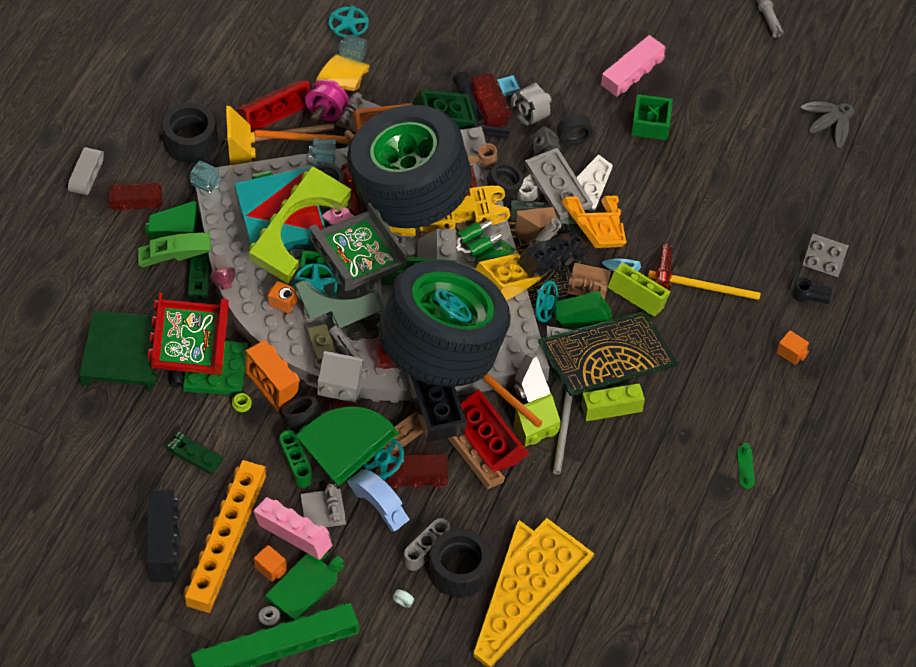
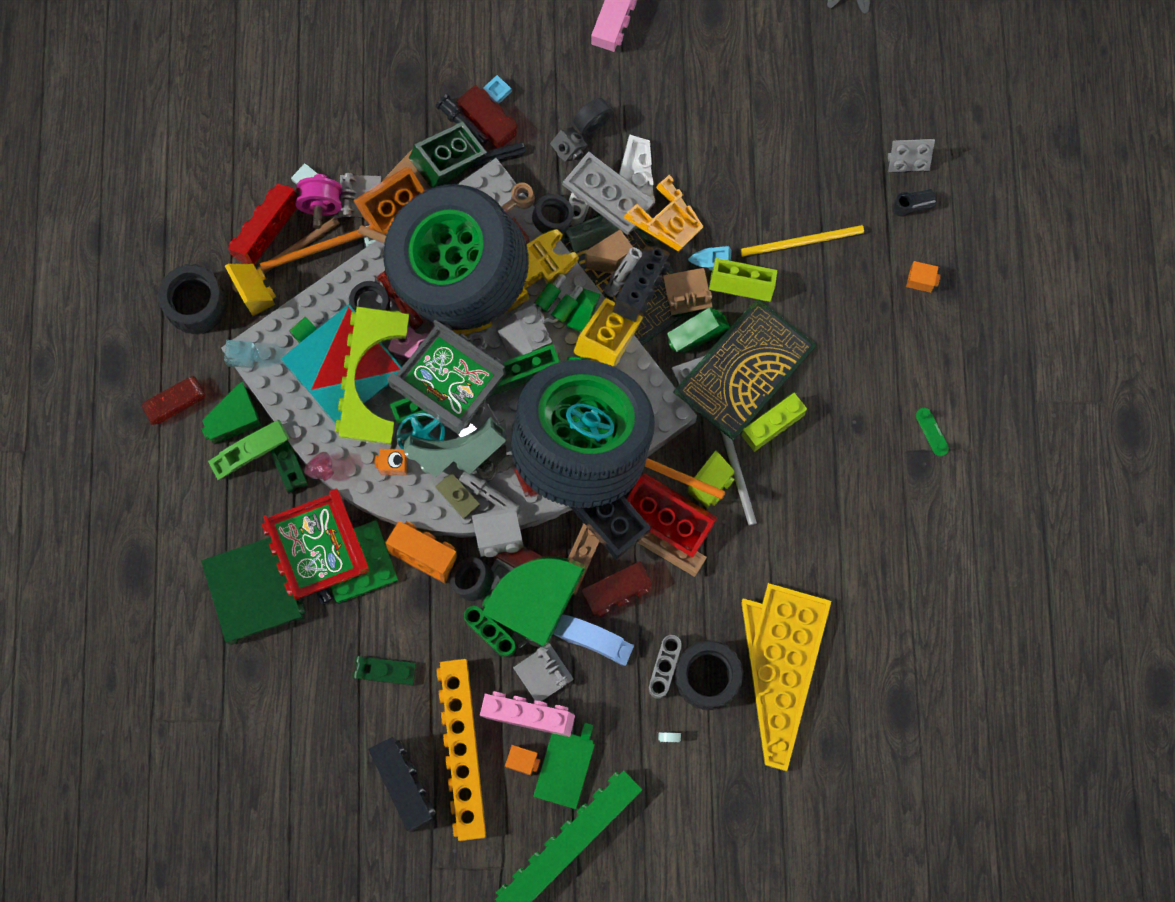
camera: 20 degrees left, 20 degrees up
light grey beam [68,147,104,195] -> none
lime plate [232,393,252,412] -> none
light grey plate [259,606,280,627] -> none
clear light blue brick [309,138,336,165] -> none
yellow slope [316,55,369,91] -> none
teal wheel [329,6,368,38] -> none
clear light blue brick [339,34,367,63] -> none
teal wheel [364,439,404,480] -> none
light grey brick [511,83,552,125] -> none
slope [514,353,550,402] -> none
teal wheel [534,280,558,323] -> none
green brick [631,94,673,140] -> none
clear red pin [655,244,673,290] -> none

